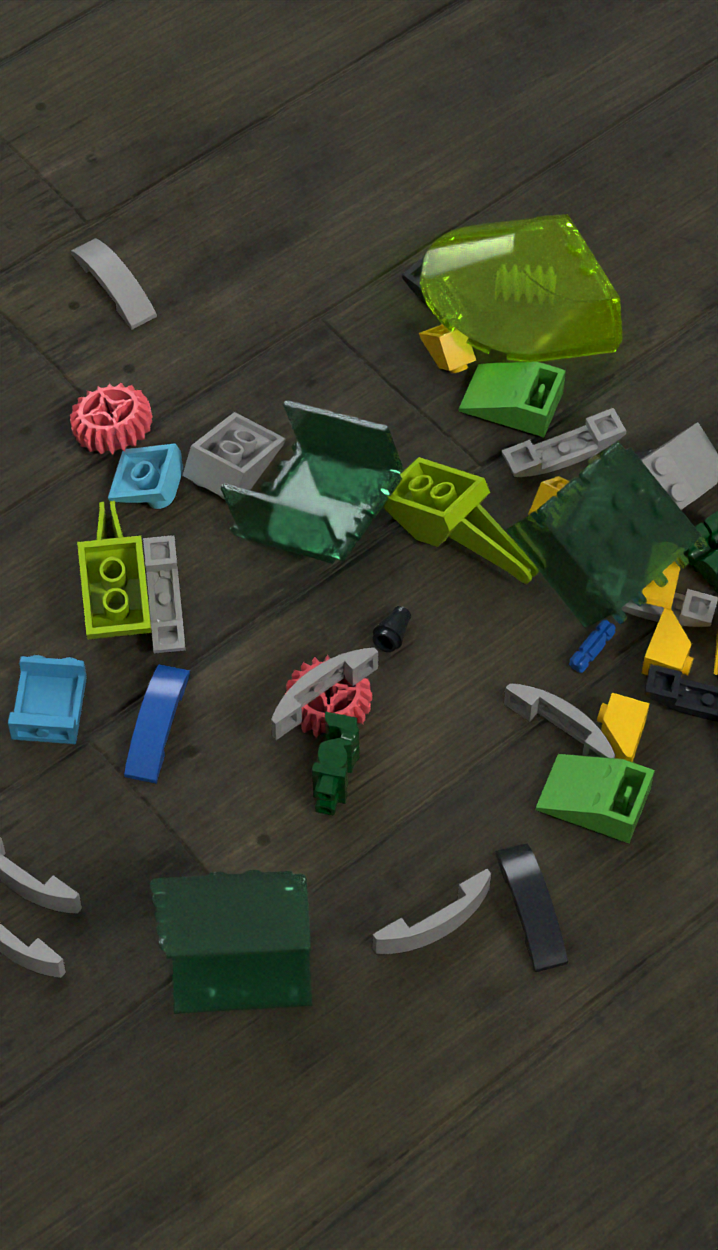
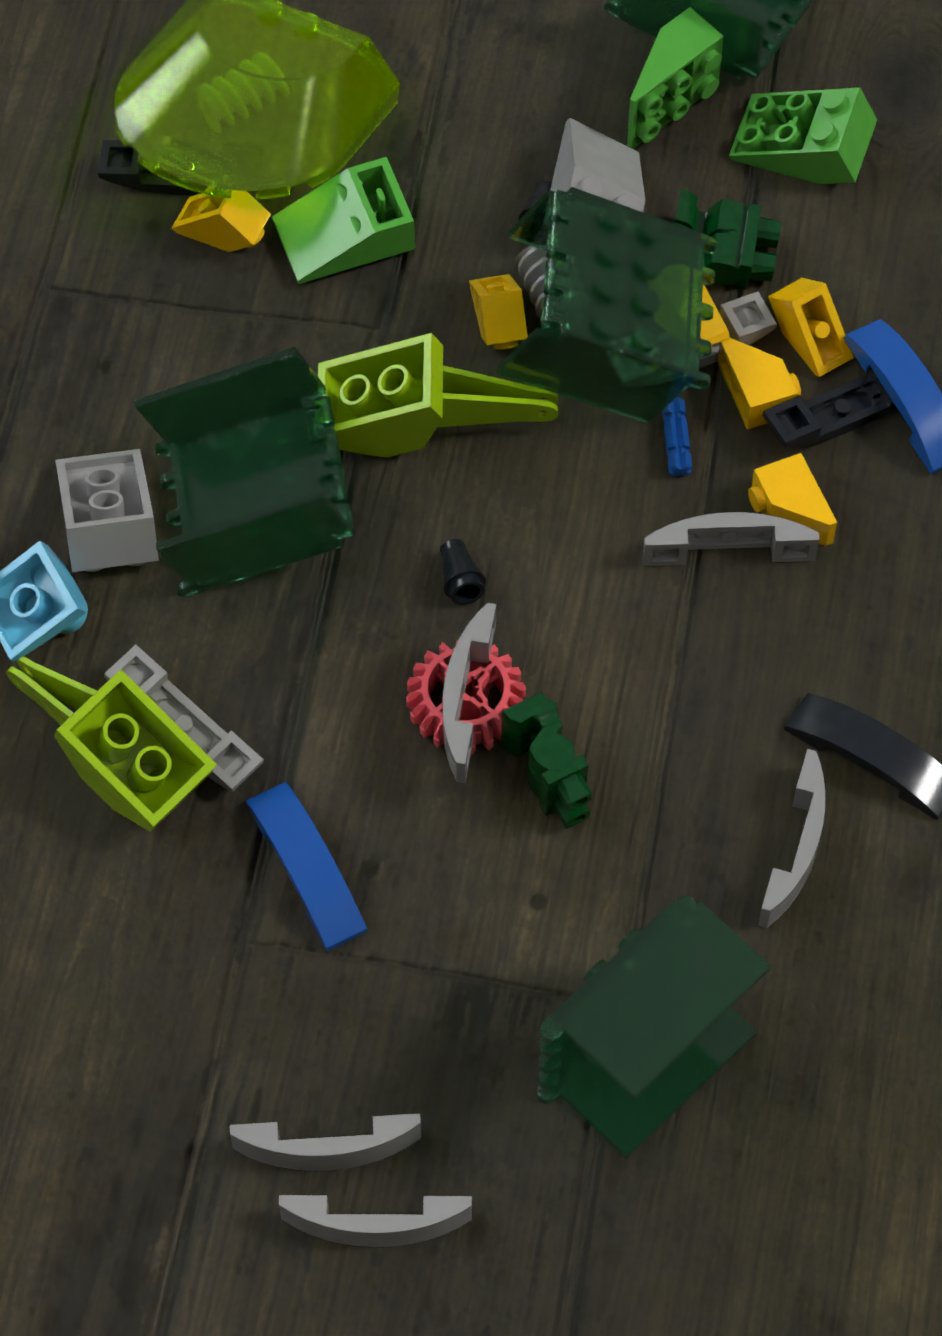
camera: 40 degrees left, 5 degrees up
dark azure panel [8,655,87,744] -> none
light grey slope [502,408,626,477] -> none
bright green slope [535,754,655,843] -> none

